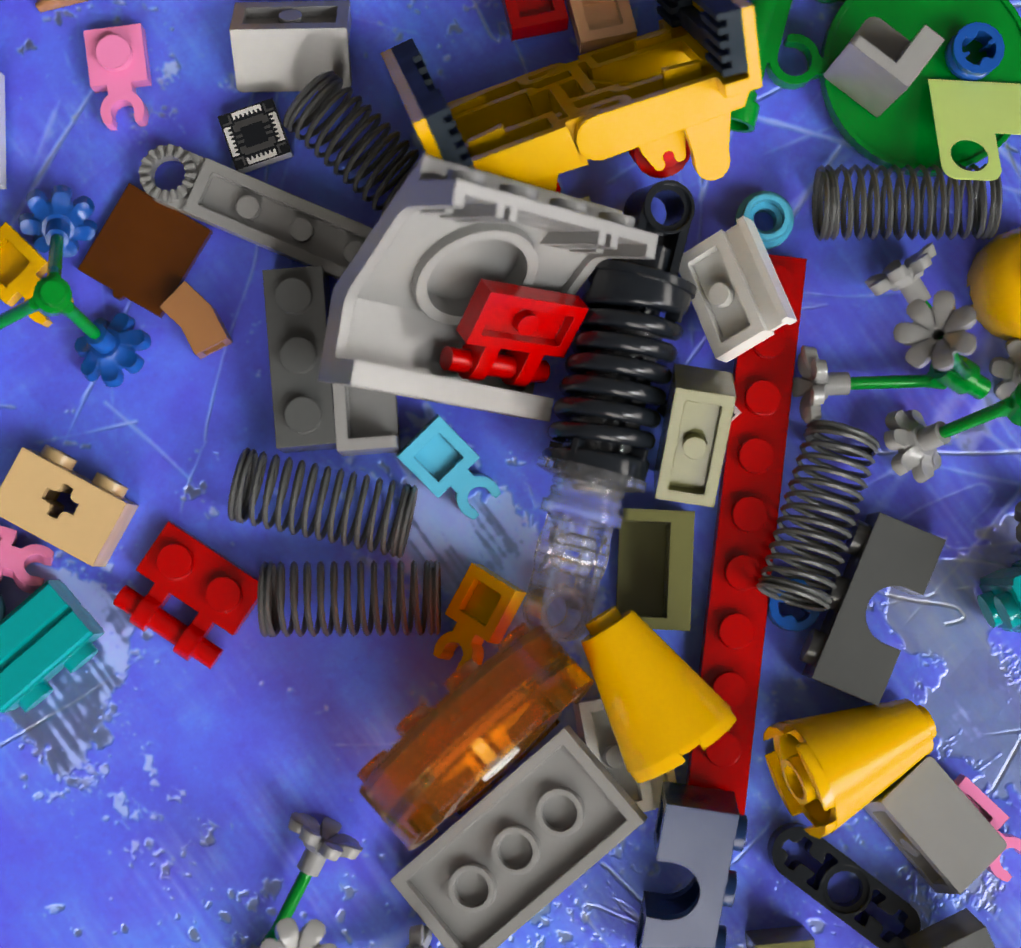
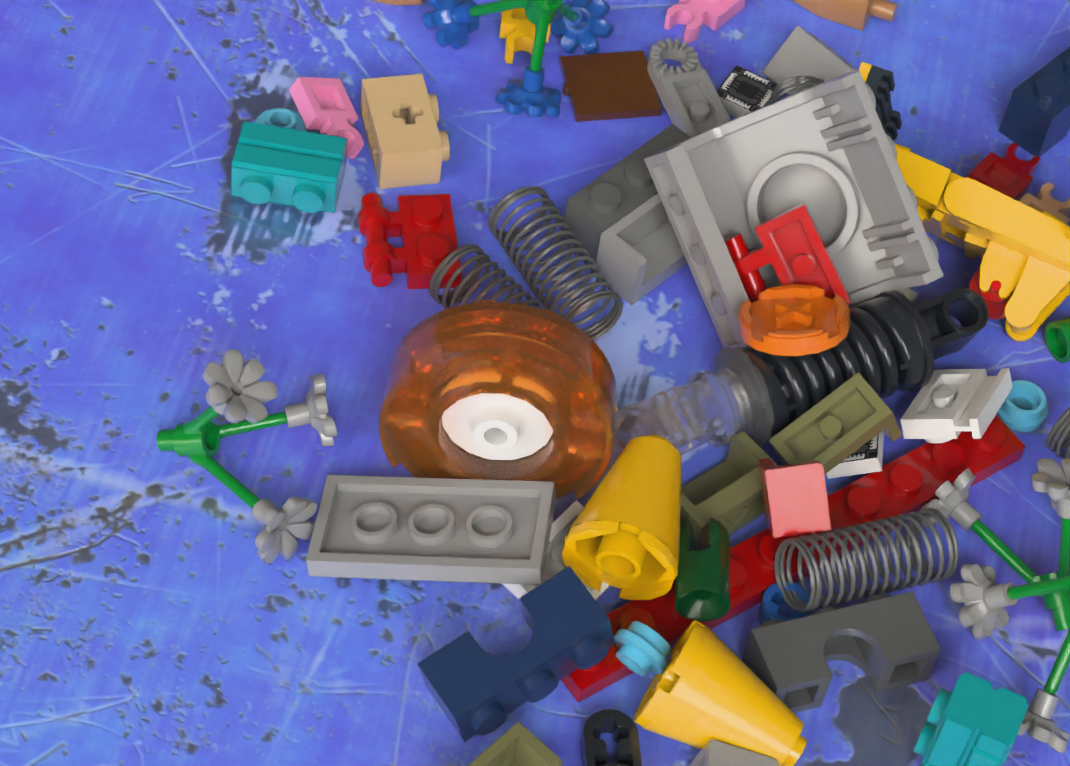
camera: 45 degrees right, 35 degrees down
medium nougat piece [159,281,233,359] -> none
medium azure plate [396,414,501,520] -> none
none -> medium azure plate [614,621,671,676]
none -> dark green piece [675,517,730,621]
none -> orange tile [738,284,850,356]
none -> panel [758,458,831,538]

